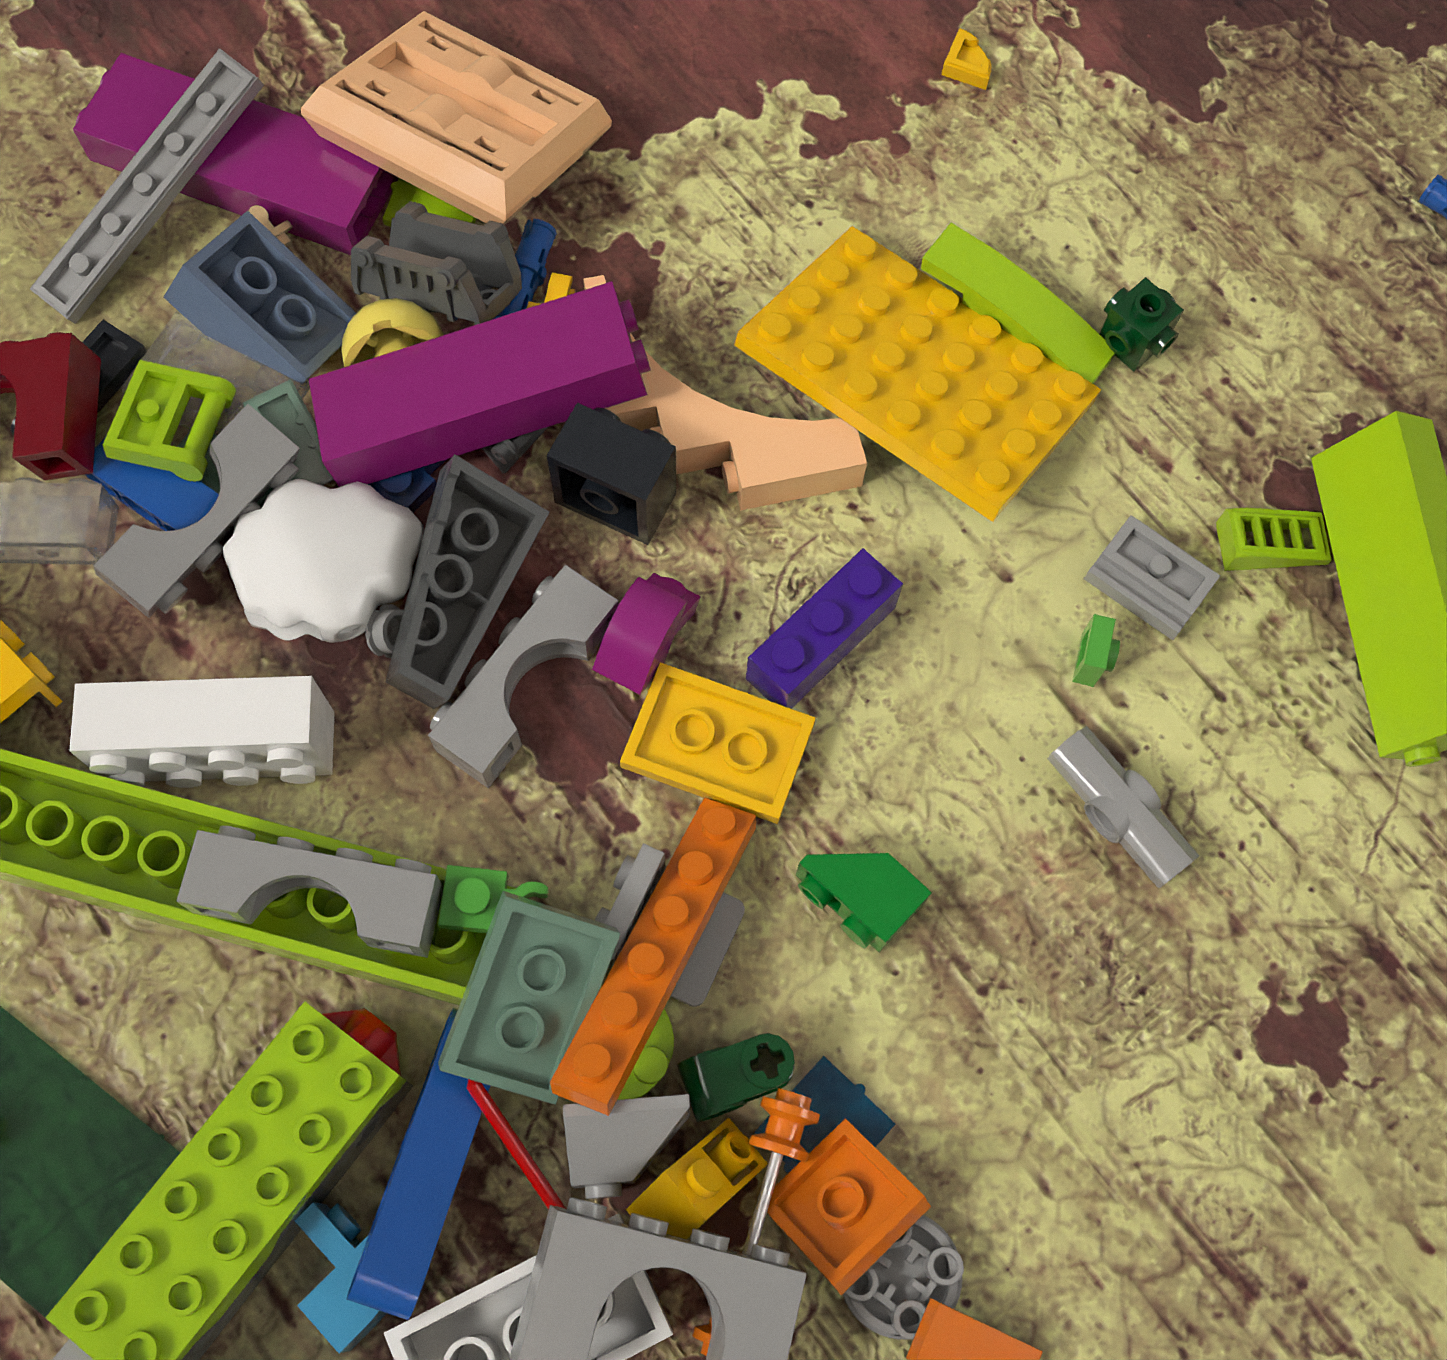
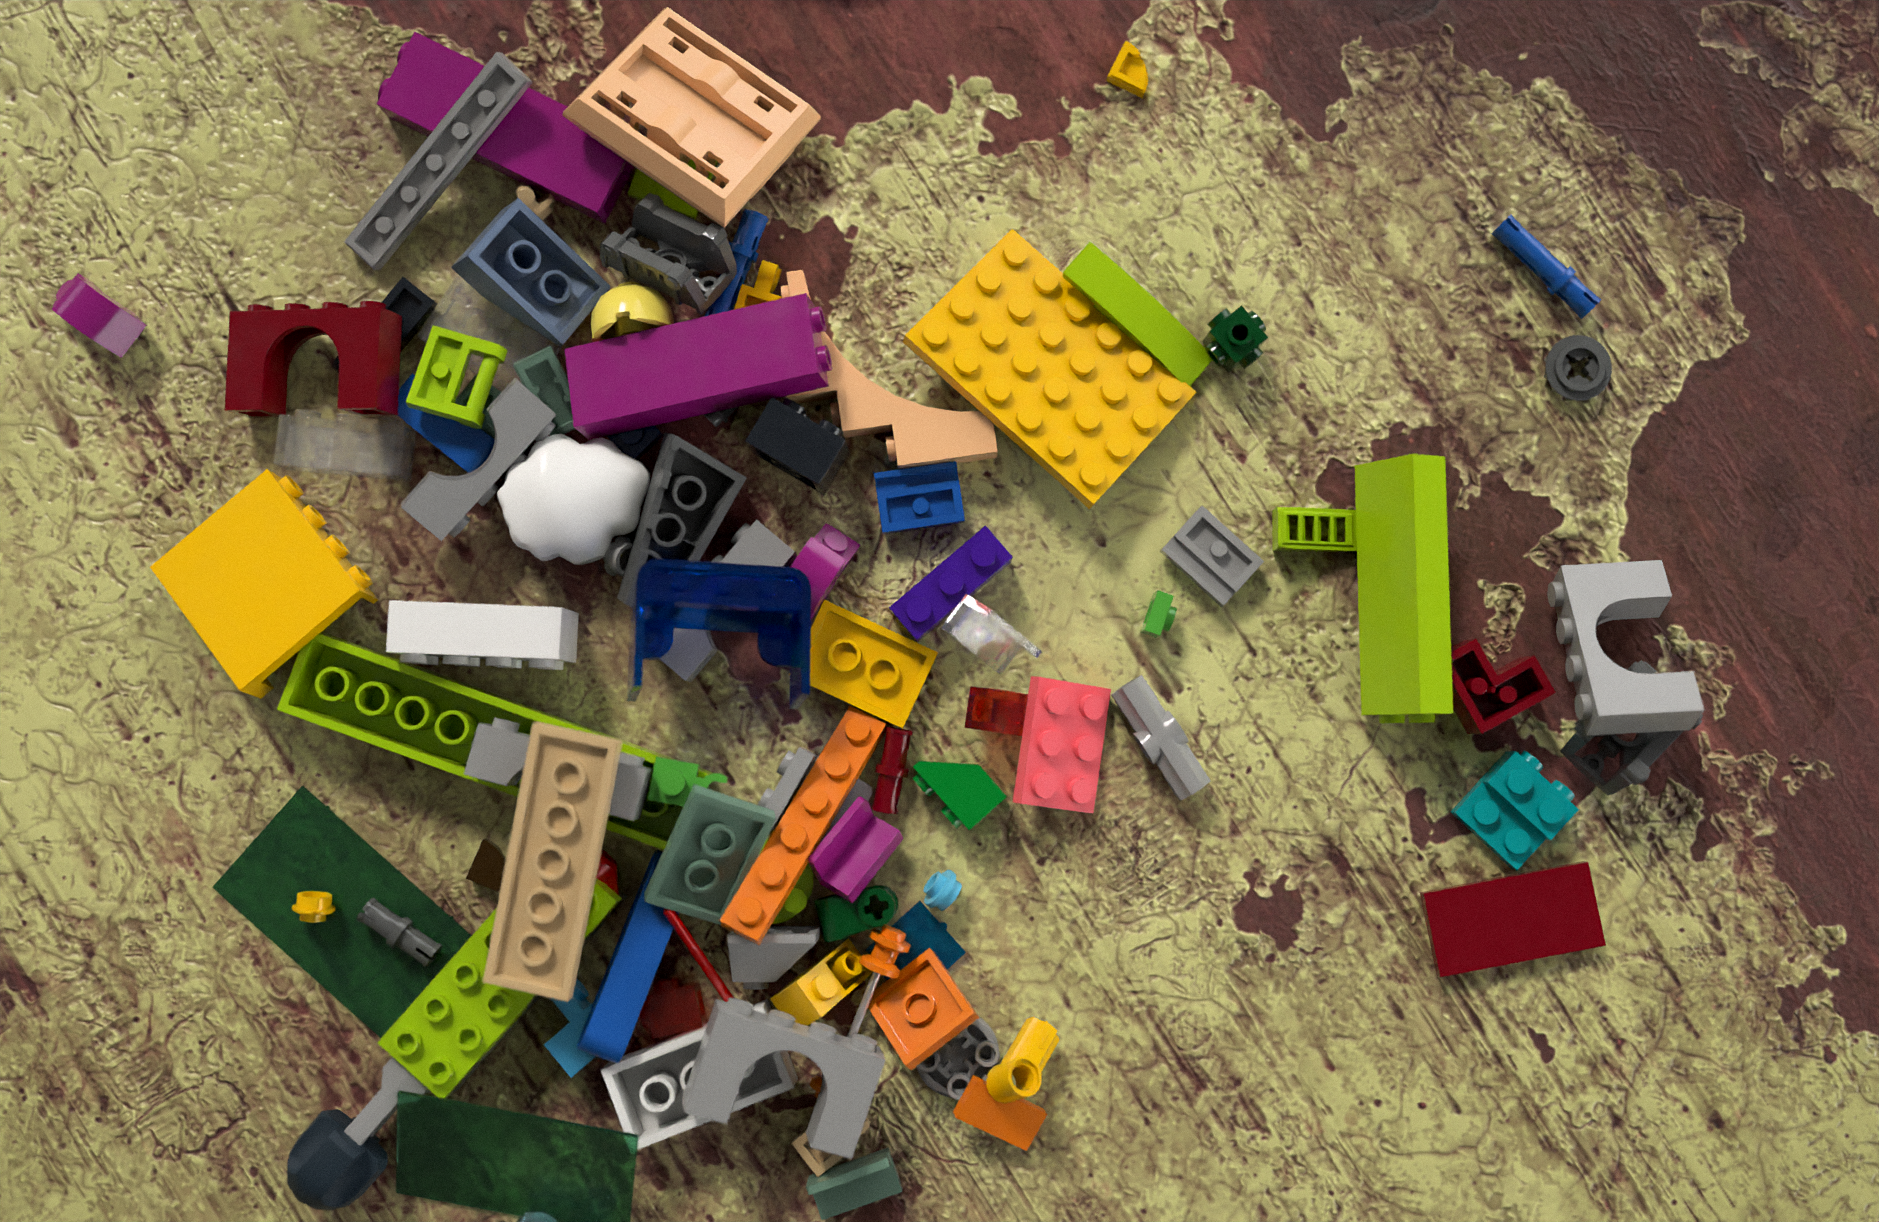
camera: 10 degrees right, 15 degrees up
none -> dark grey pin [357,897,443,968]
none -> dark brown tile [466,839,506,893]
none -> tan plate [483,722,623,1002]
none -> clear blue windscreen [627,559,811,709]
none -> clear red brick [640,977,708,1039]
none -> magenta panel [808,796,904,903]
none -> dark red pin [871,727,913,814]
none -> blue plate [874,461,965,534]
none -> medium azure plate [923,870,962,911]
none -> clear panel [941,594,1042,675]
none -> clear red brick [964,686,1028,736]
none -> yellow piece [986,1017,1060,1103]
none -> coral plate [1013,676,1111,814]

